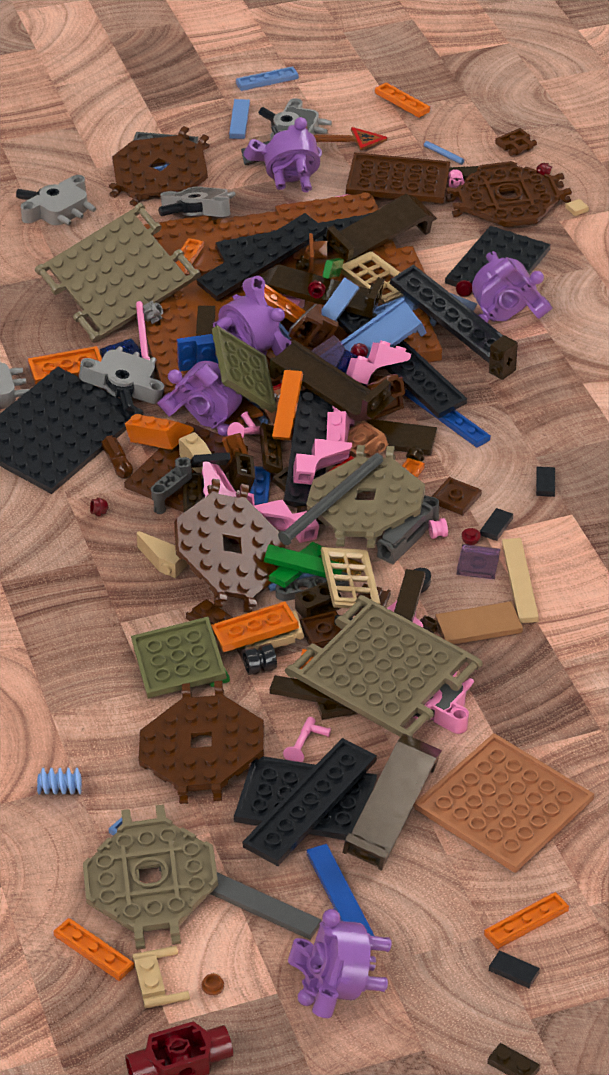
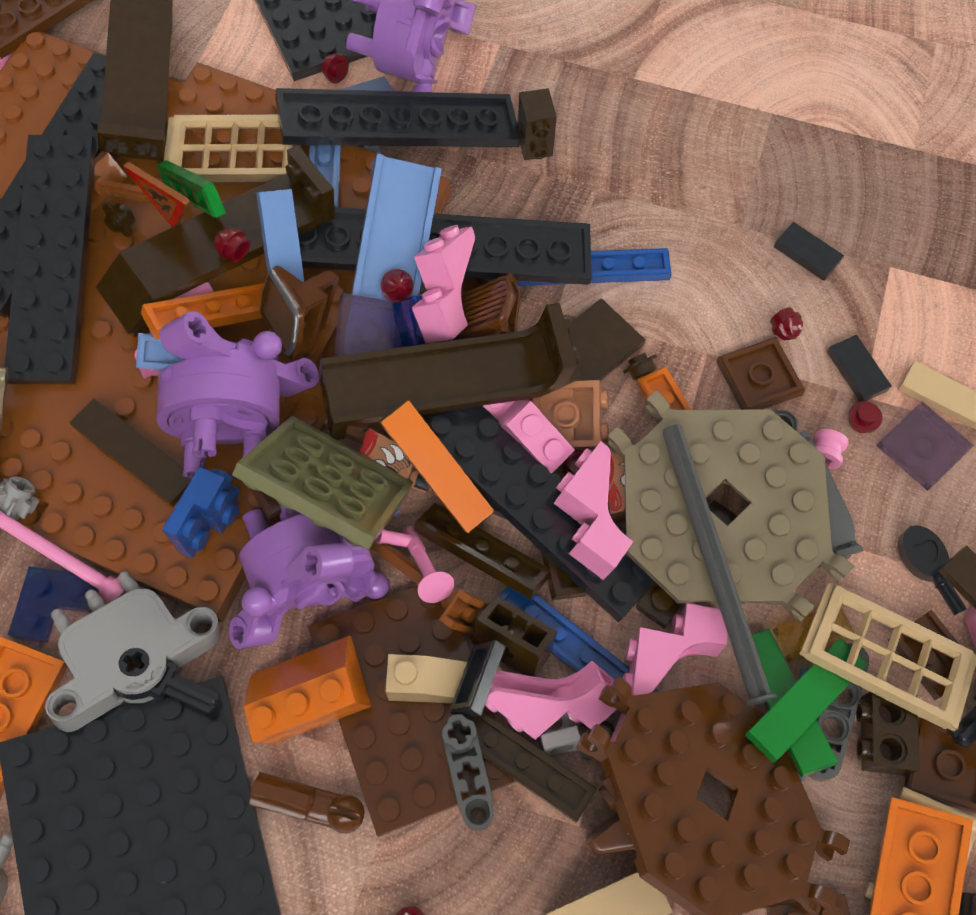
camera: 55 degrees left, 25 degrees up
none -> dark red plate [770,307,803,340]

